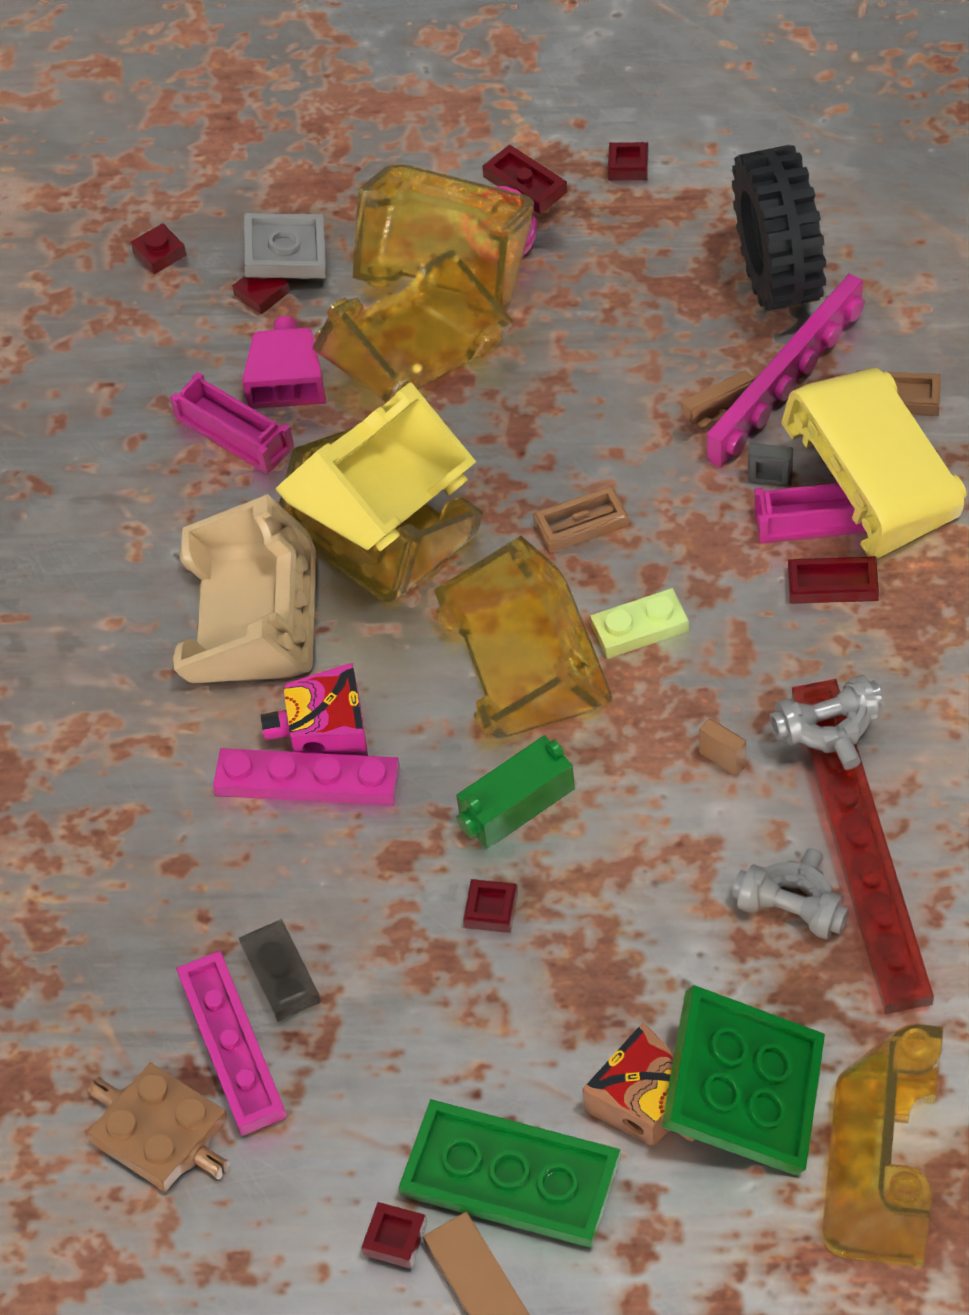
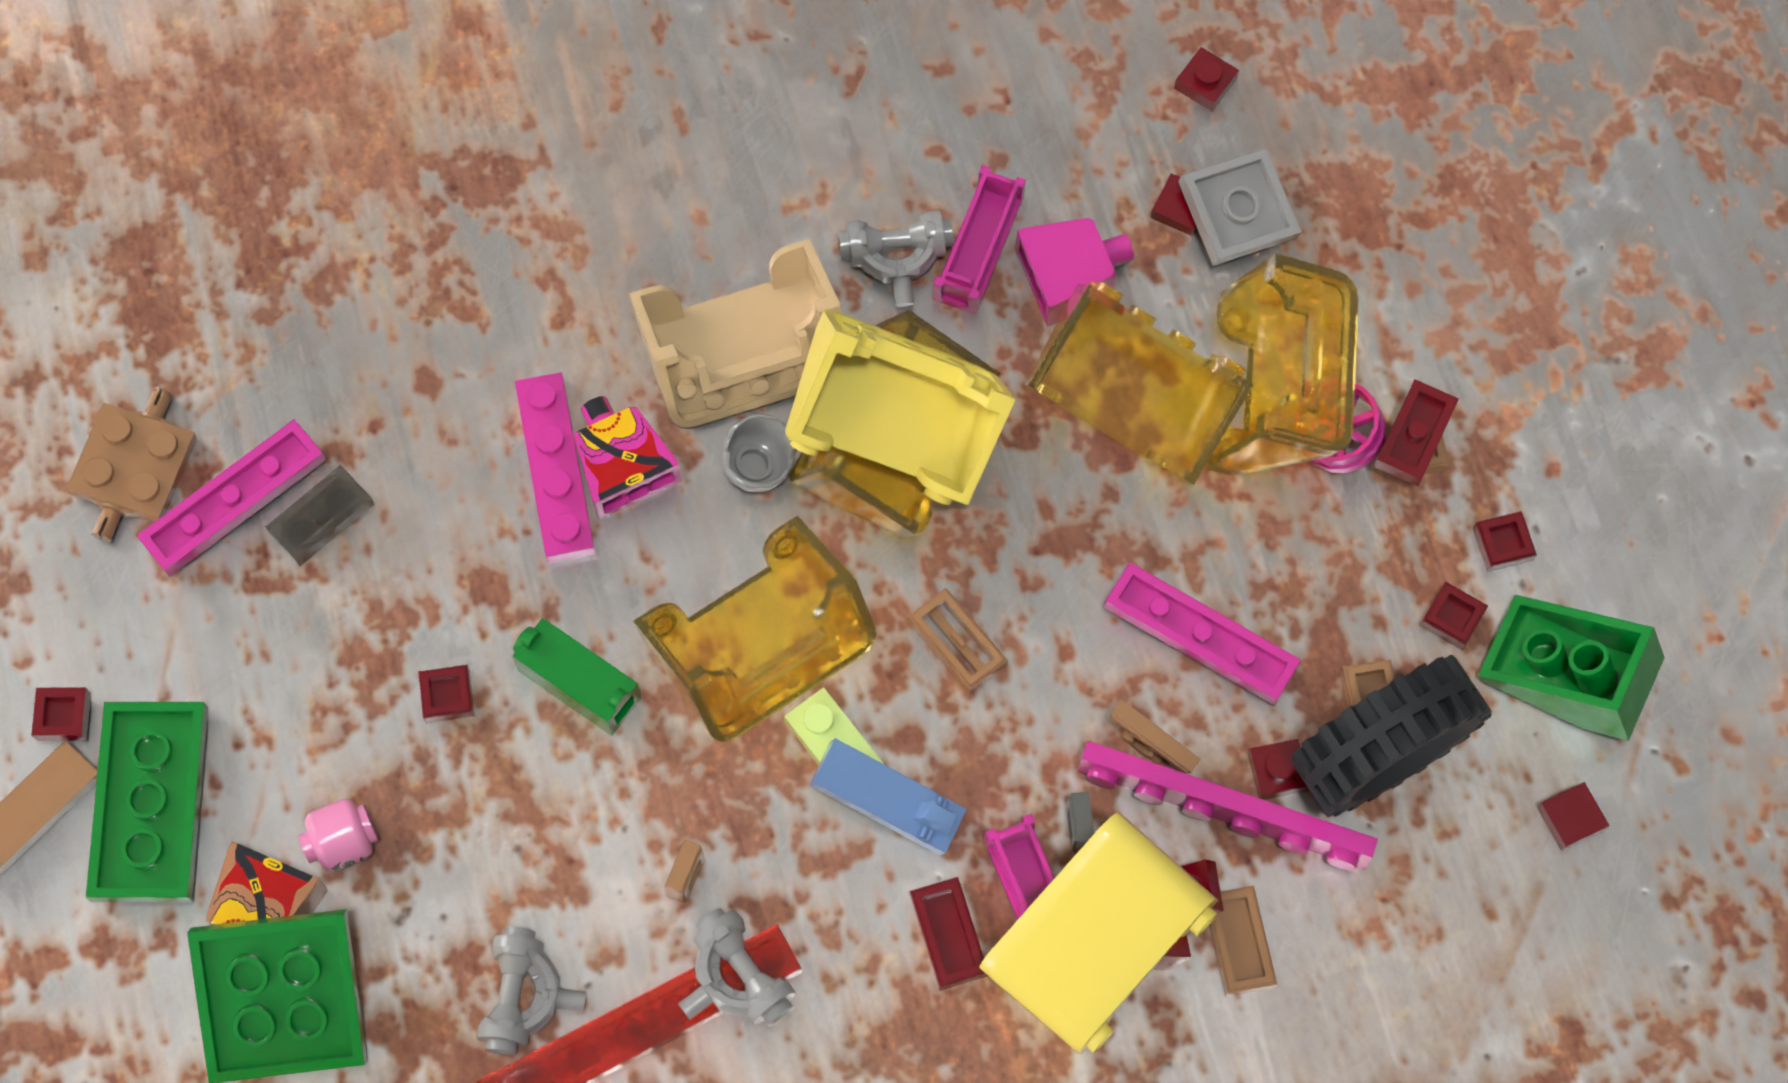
camera: 65 degrees right, 15 degrees up
none -> bright pink head [298,798,379,872]
none -> light grey hair [721,414,797,492]
none -> medium blue hinge [809,738,967,856]
none -> light grey piece [838,210,954,307]
none -> dark pink plate [1104,562,1301,706]
none -> dark red plate [1248,739,1309,800]
none -> medium nougat tile [1340,659,1395,707]
none -> dark red tile [1420,581,1488,651]
none -> green slope [1478,594,1665,741]
none -> dark red tile [1538,782,1610,851]

